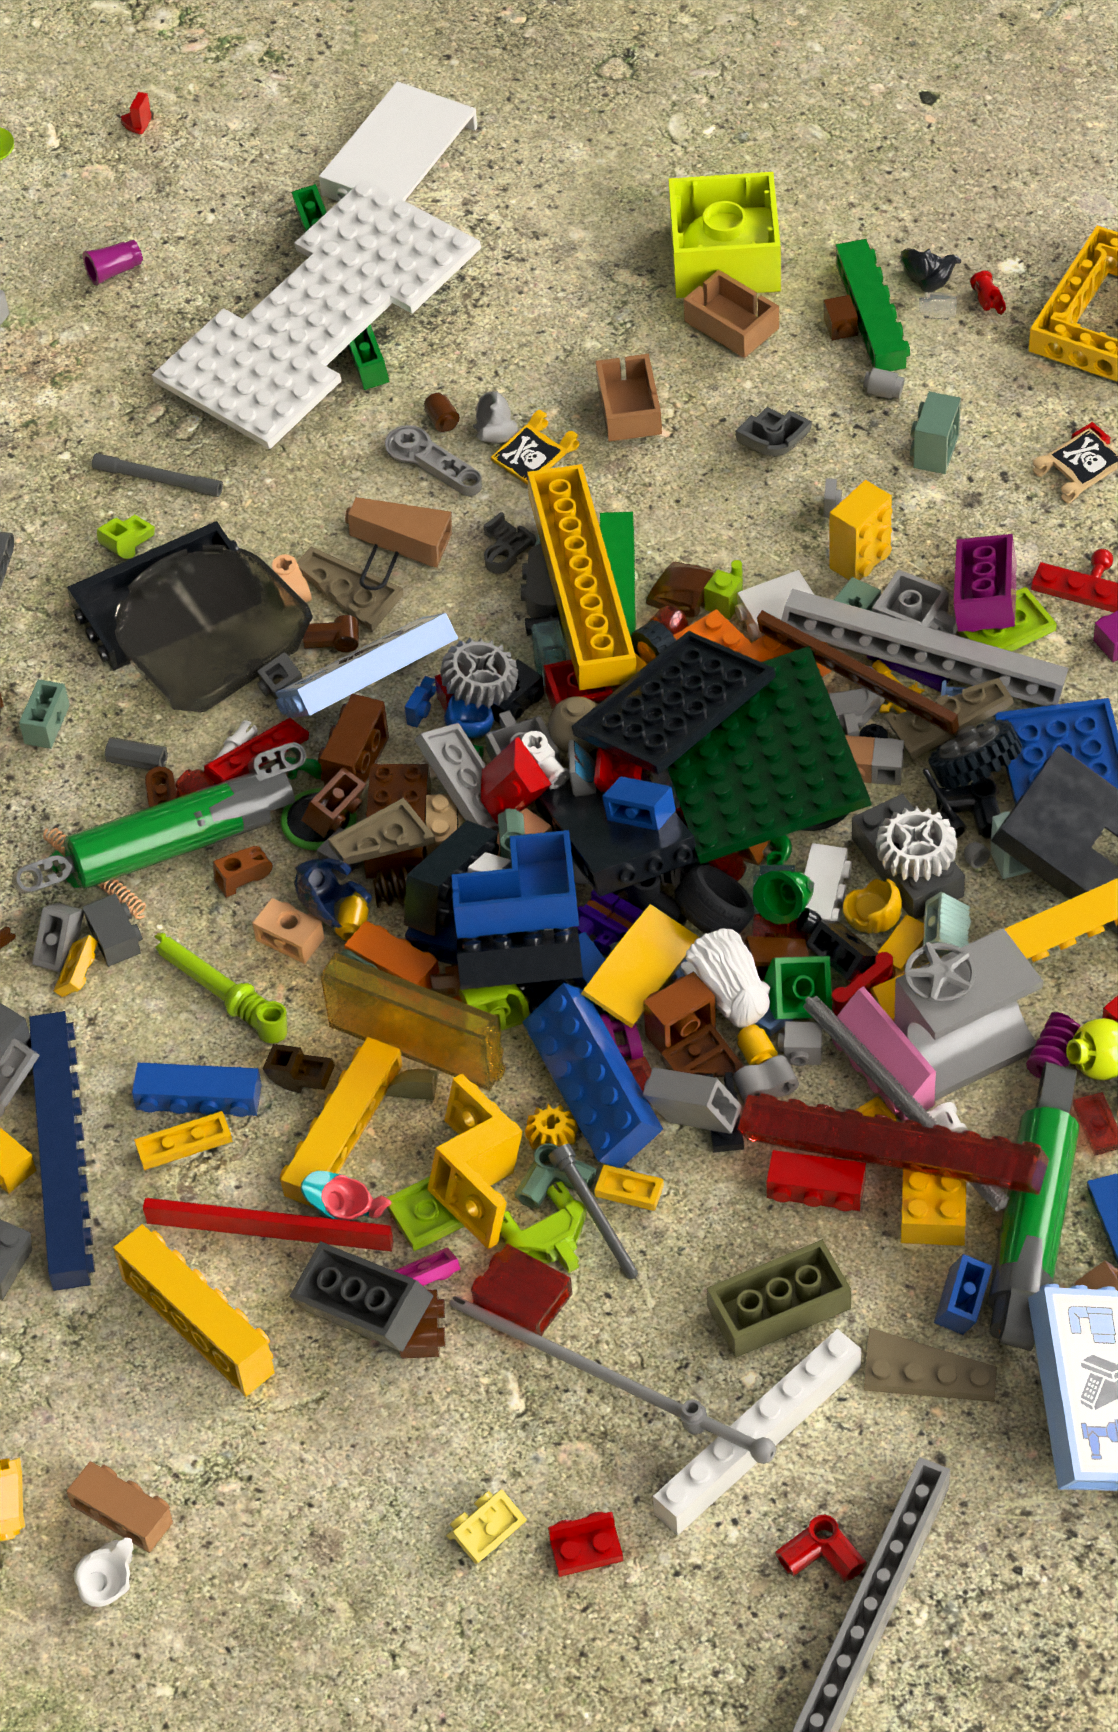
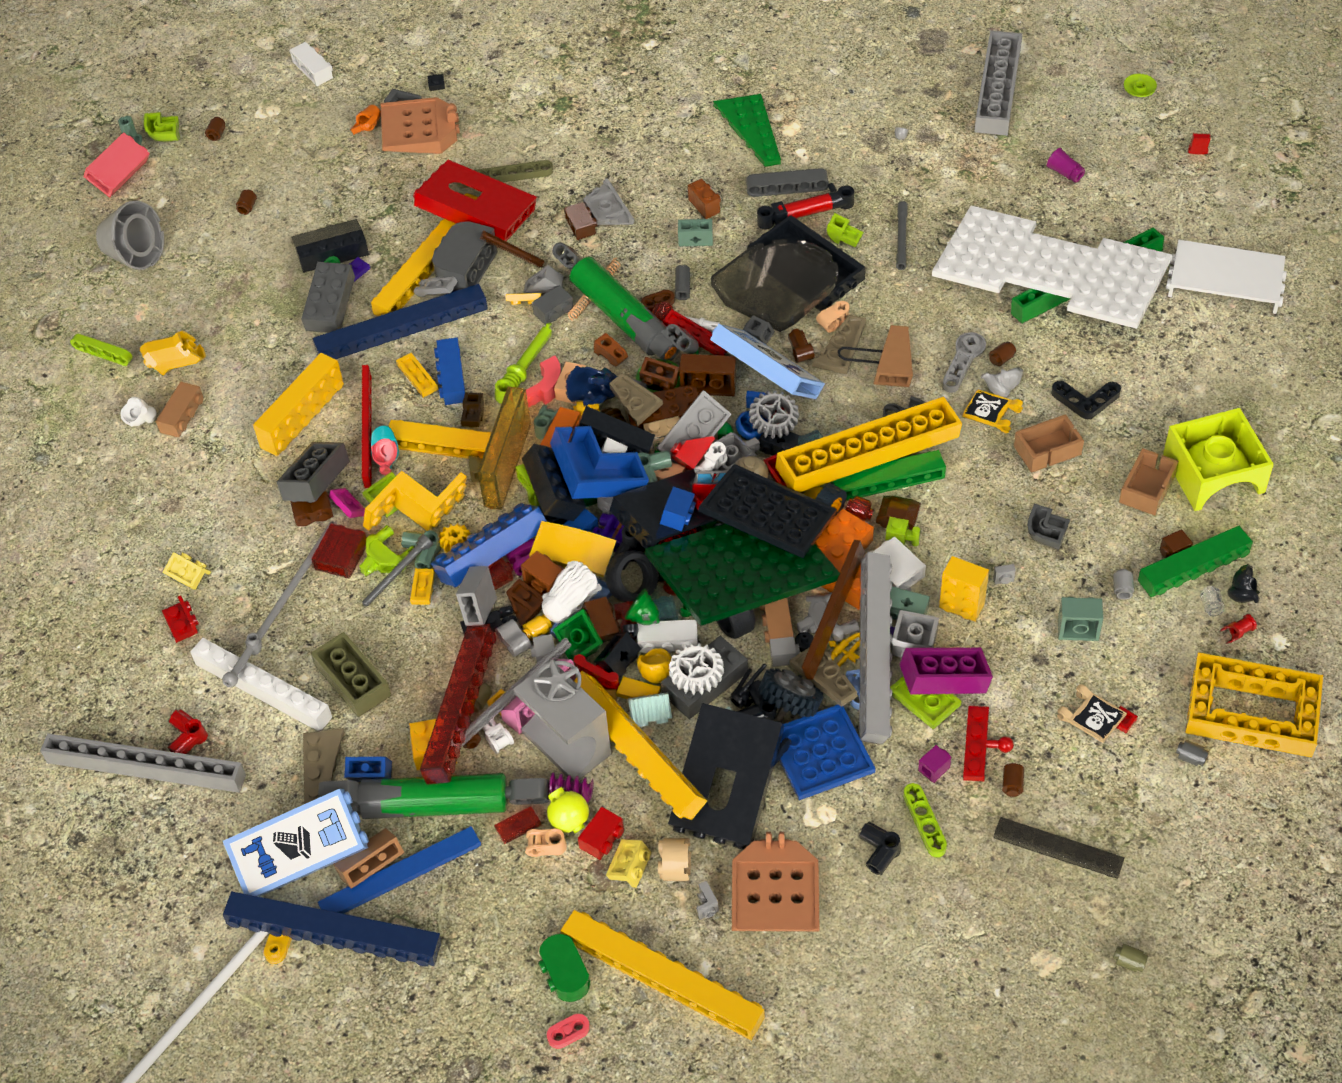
camera: 75 degrees right, 0 degrees up
red brick [766,1150,866,1211] -> none
none -> coral arch [521,355,561,409]
none -> piece [757,183,855,230]
none -> black beam [1051,381,1121,420]

